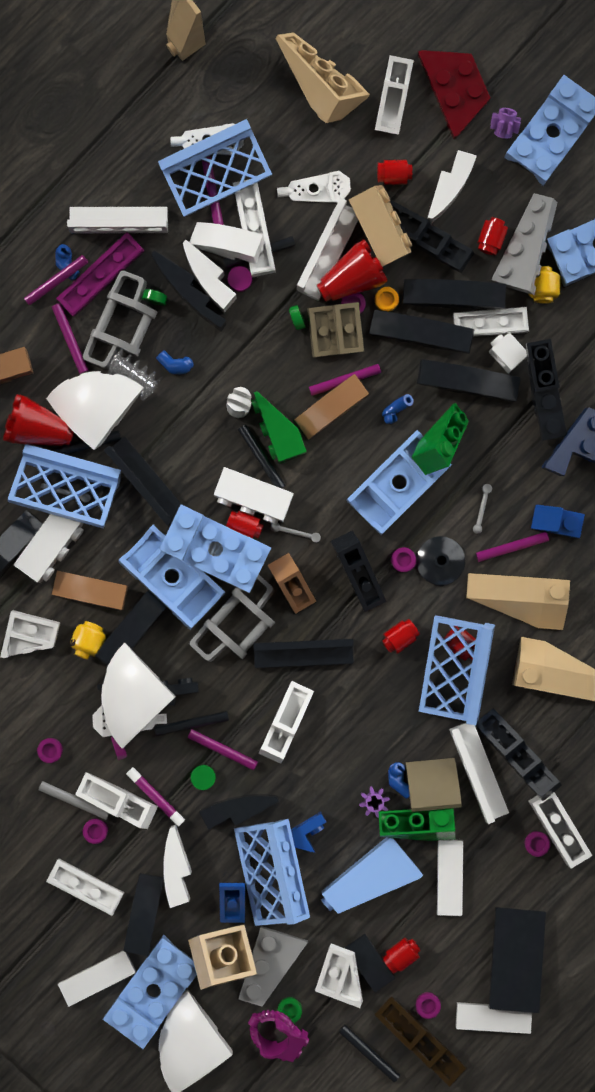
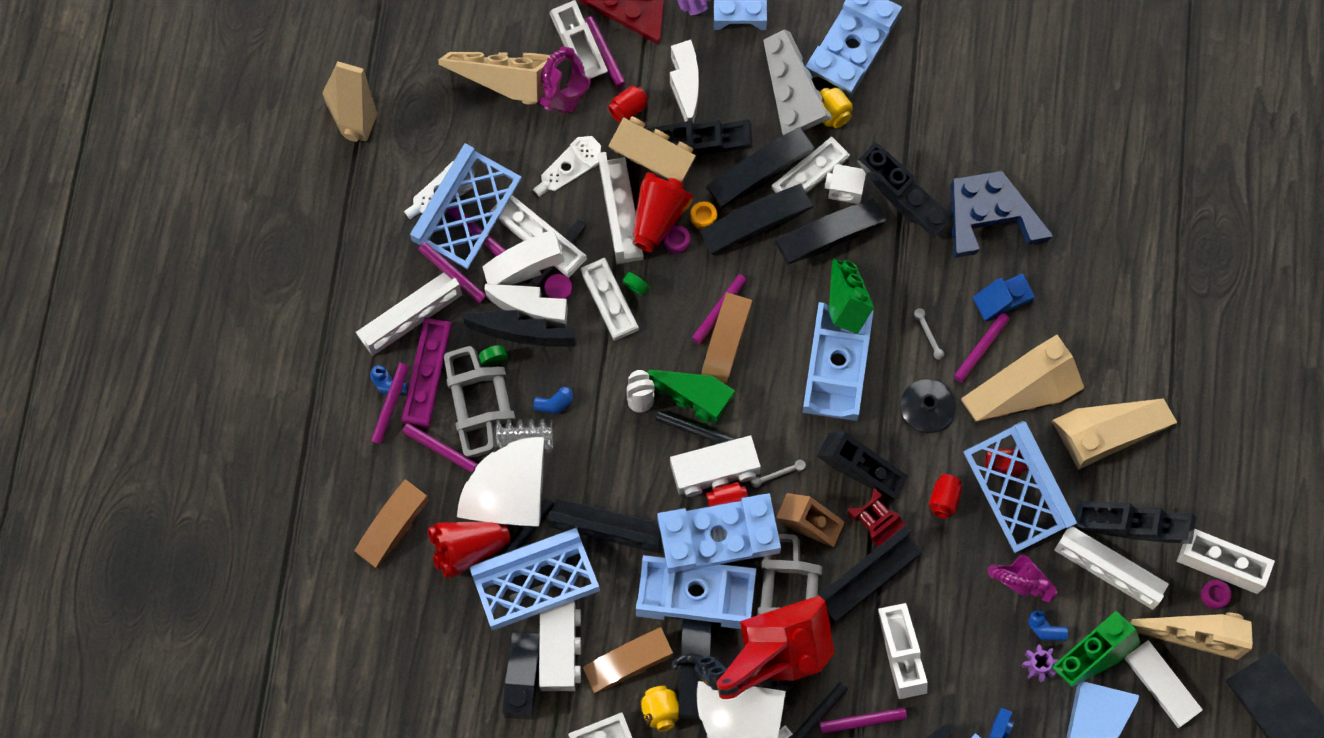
camera: 30 degrees left, 15 degrees down
dark tan slope [307,302,364,357] -> none
blue arm [382,394,414,424] -> none
magenta tile [391,547,416,572] -> none
dark tan slope [406,758,462,812] -> none
red brick [477,217,508,256] -> none
none -> magenta bar [418,241,486,303]
none -> magenta piece [539,46,590,114]
none -> white tile [580,258,639,341]
none -> magenta bar [584,16,626,88]
none -> red slope [671,596,835,699]
none -> dark red piece [848,488,905,547]
none -> magenta piece [987,555,1057,603]
none -> tan wedge [1129,613,1253,660]

